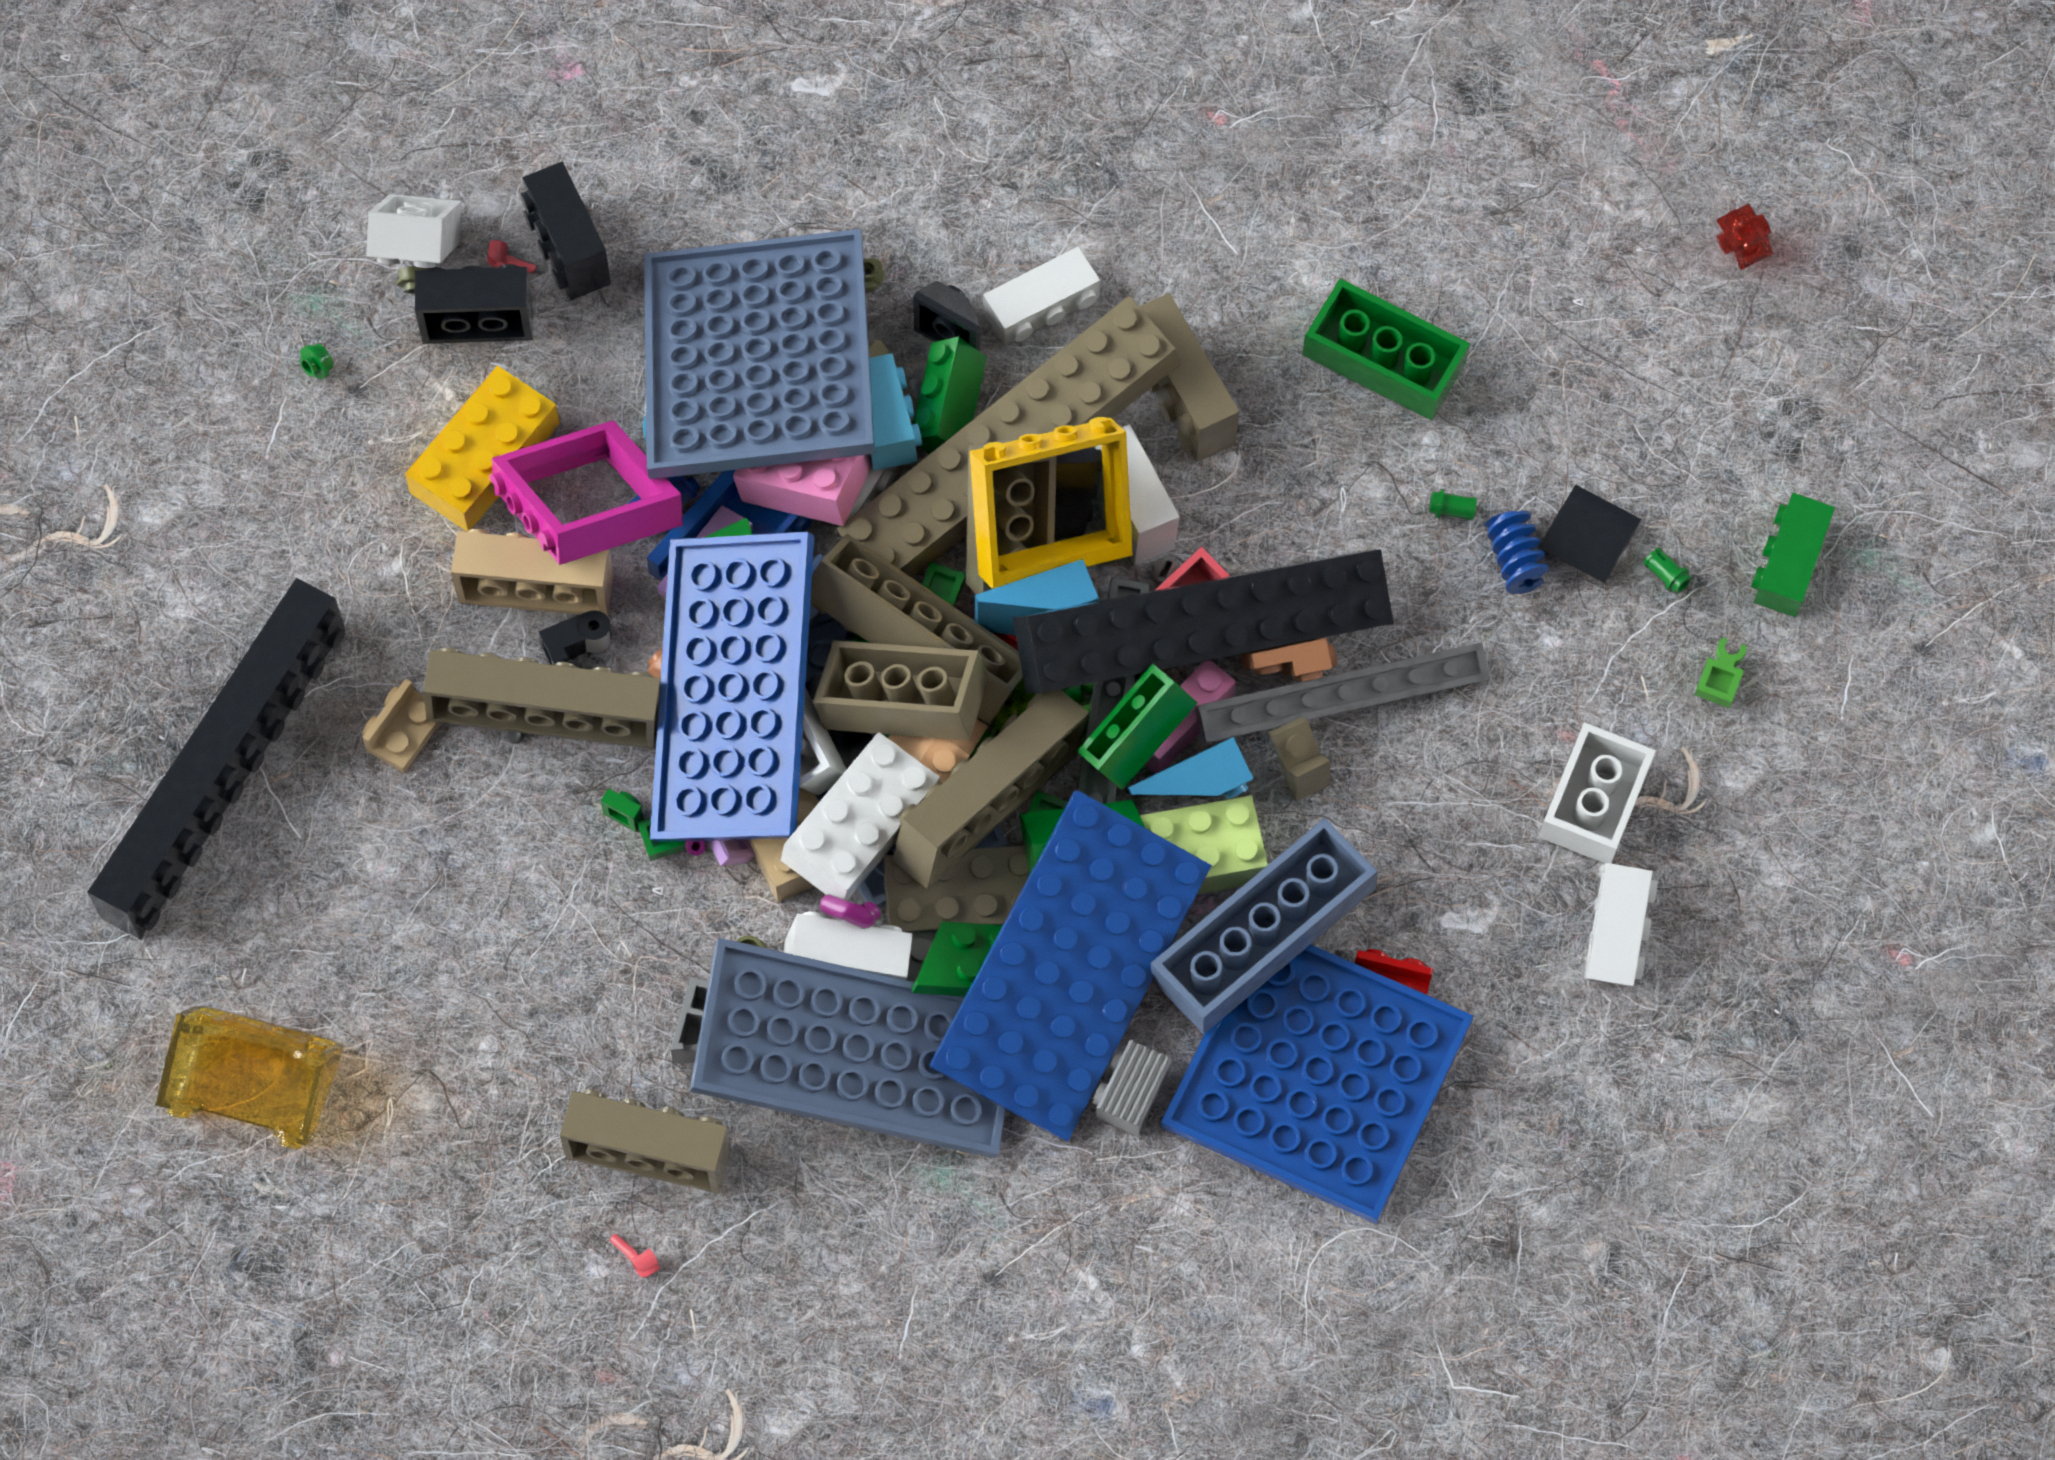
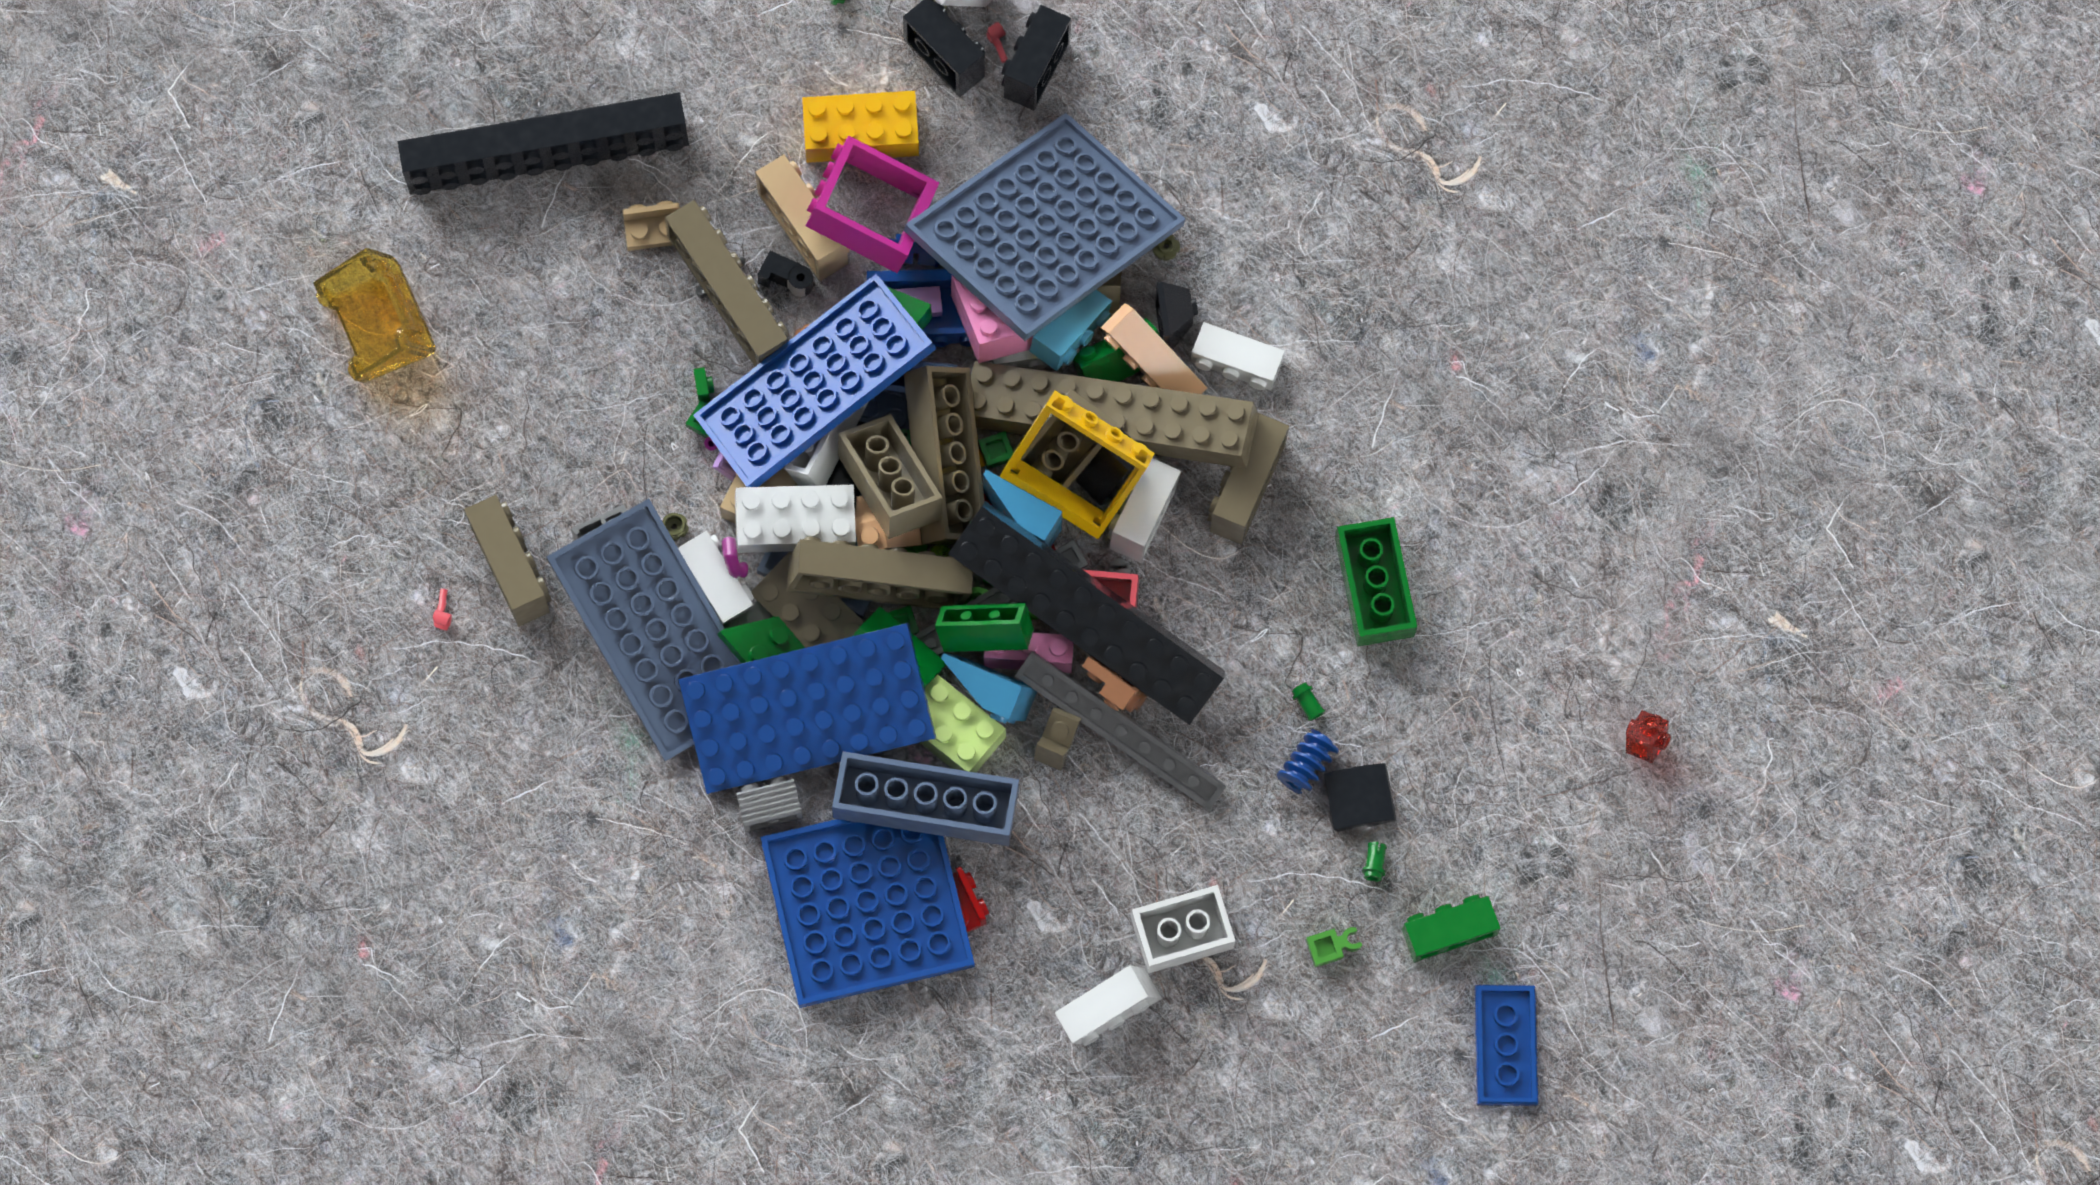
camera: 50 degrees right, 5 degrees up
none -> light nougat brick [1101,304,1207,394]
none -> blue tile [1474,985,1538,1106]

